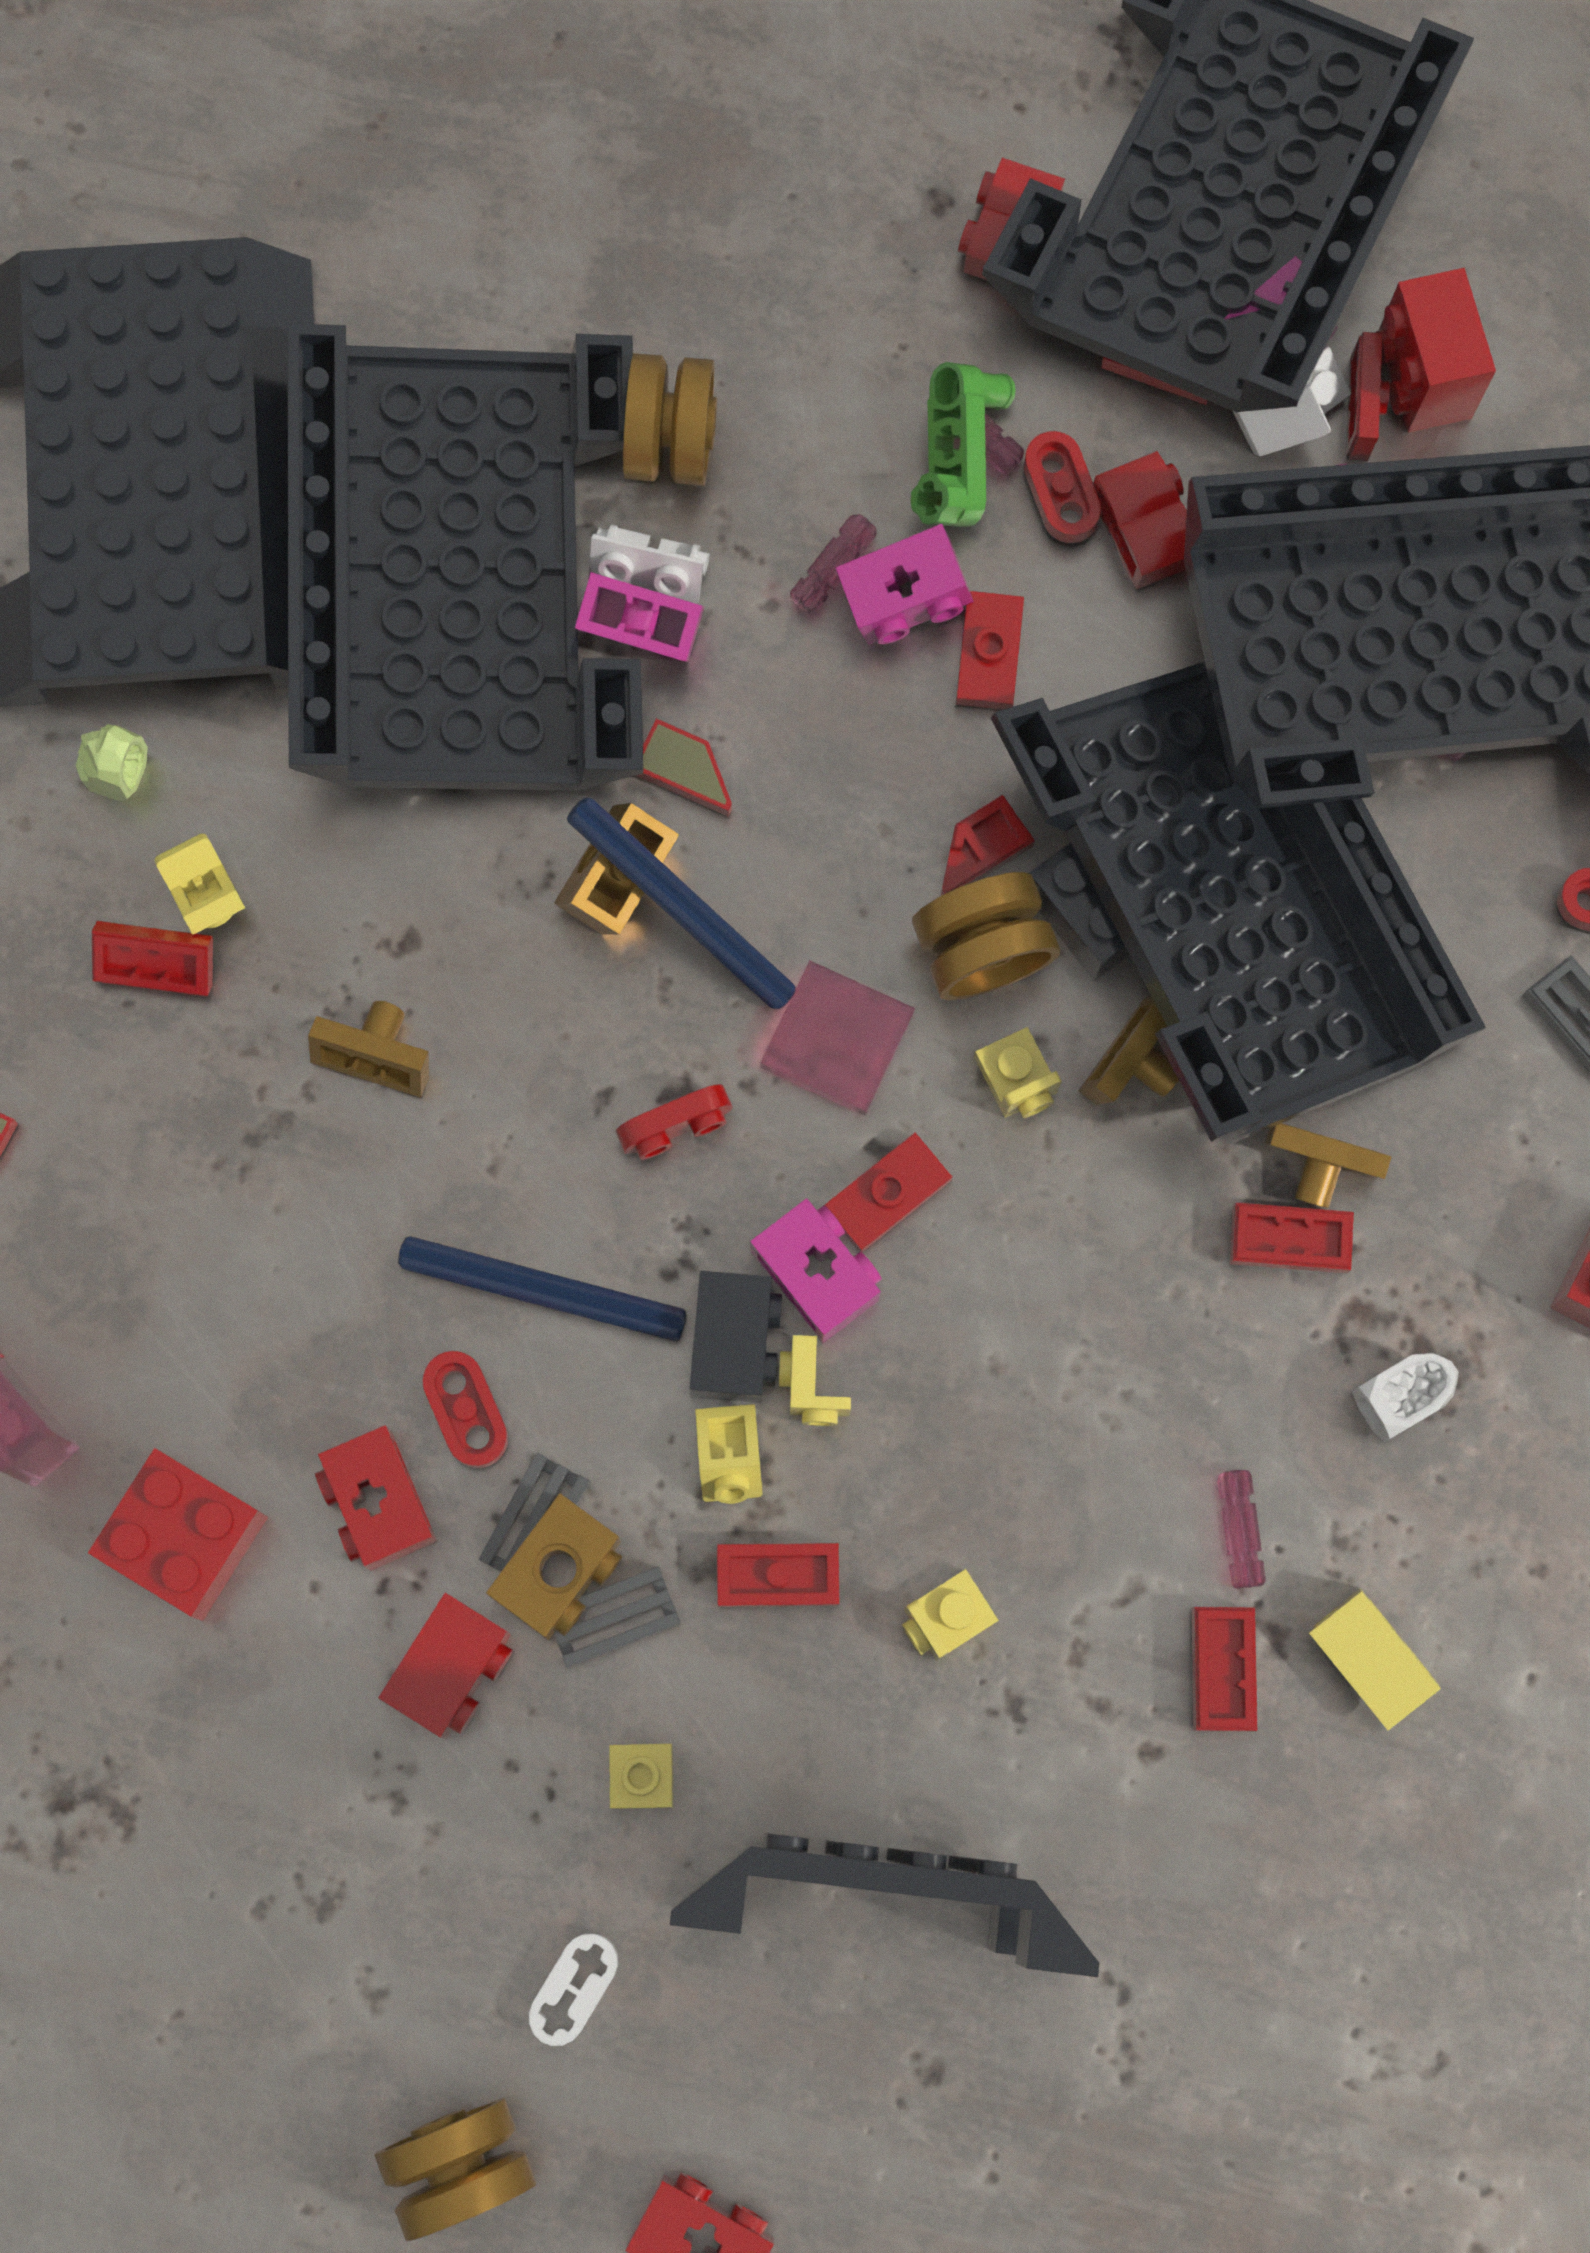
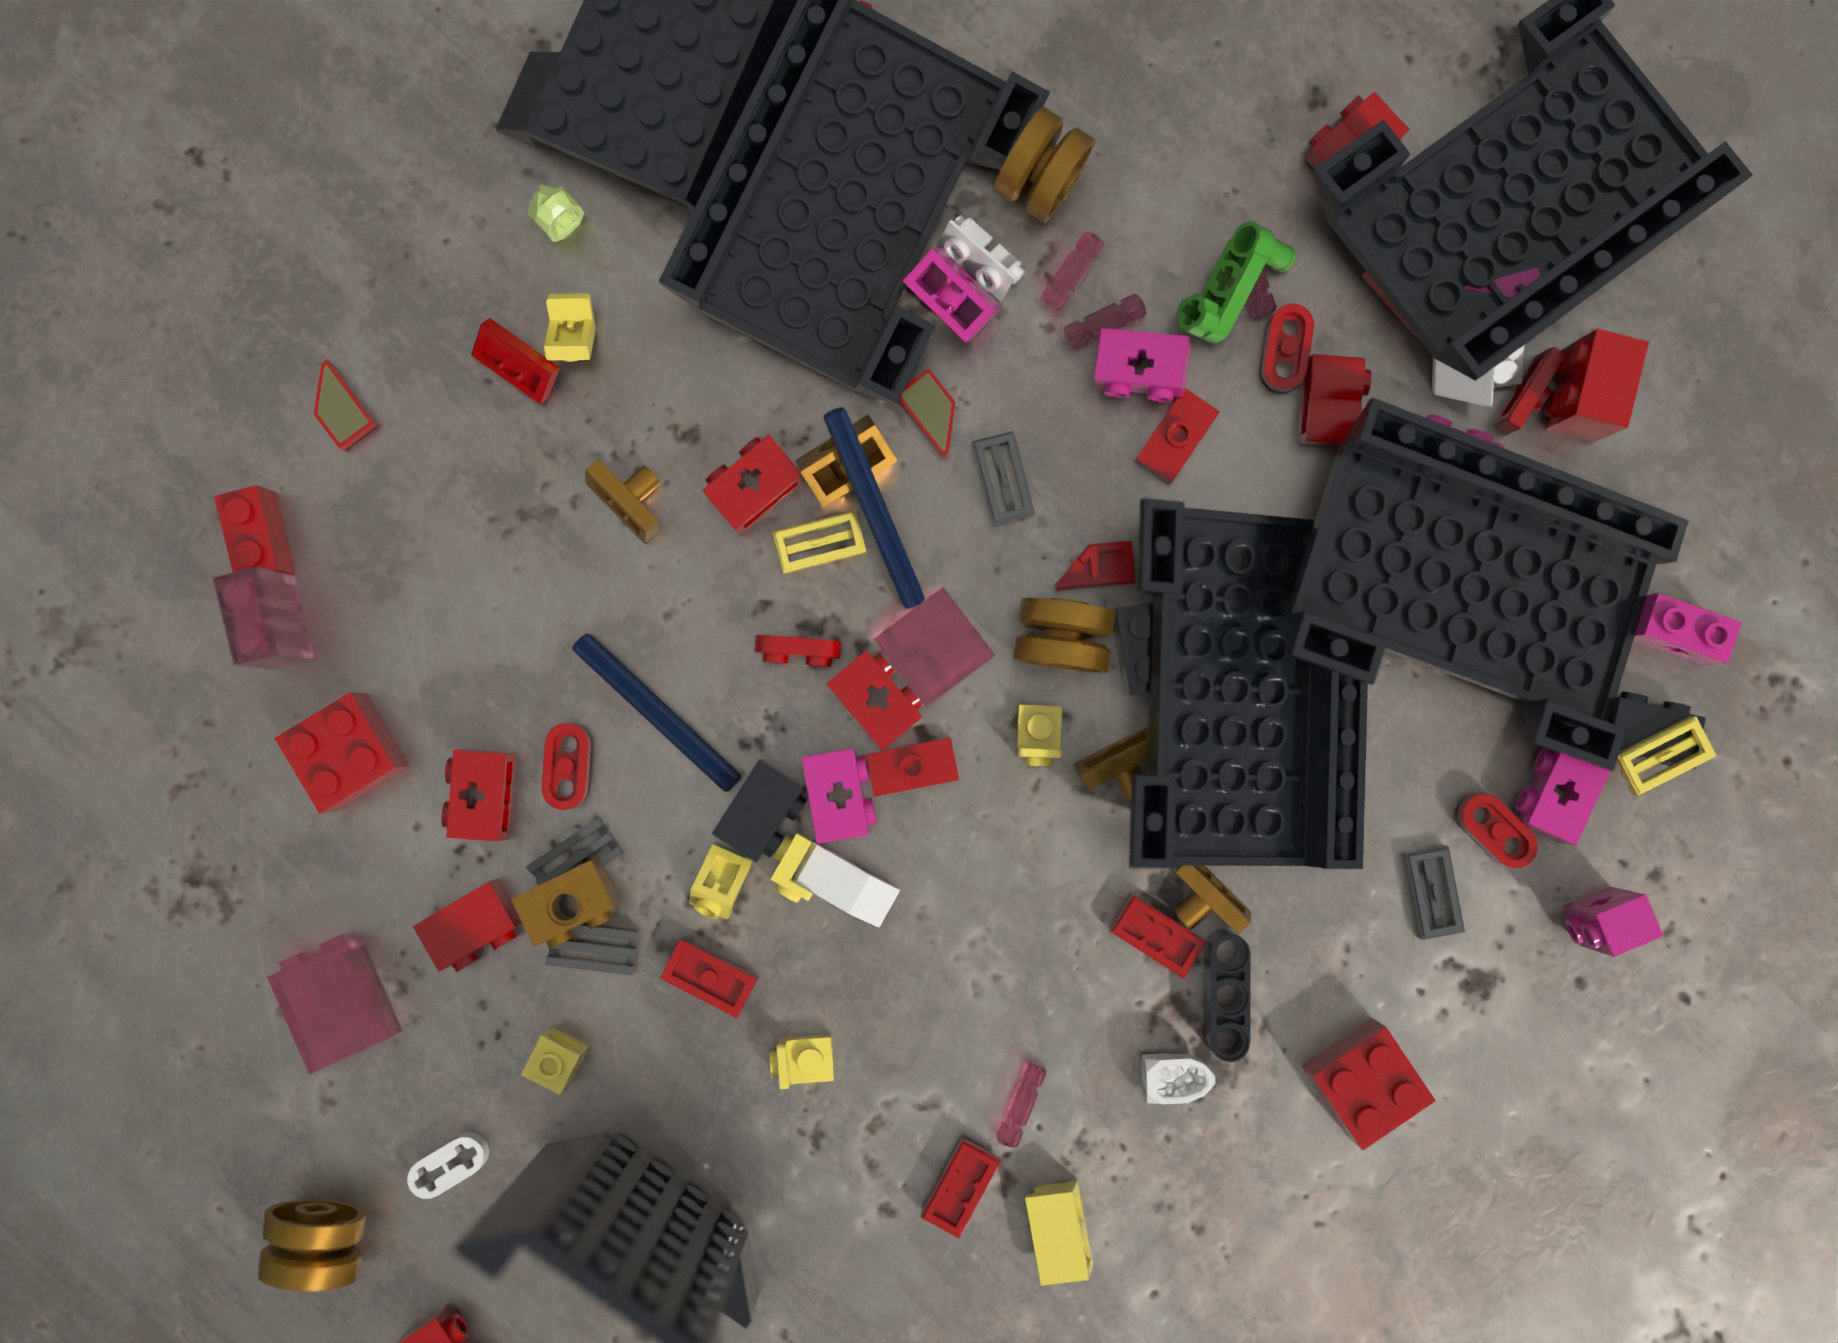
camera: 30 degrees right, 10 degrees up
none -> clear pink brick [267,934,403,1074]
none -> red brick [702,435,805,535]
none -> light yellow tile [772,510,867,574]
none -> white slope [792,842,900,928]
none -> red brick [826,650,923,751]
none -> dark grey tile [972,431,1035,526]
none -> clear pink axle [1041,232,1105,311]
none -> black beam [1204,929,1251,1063]

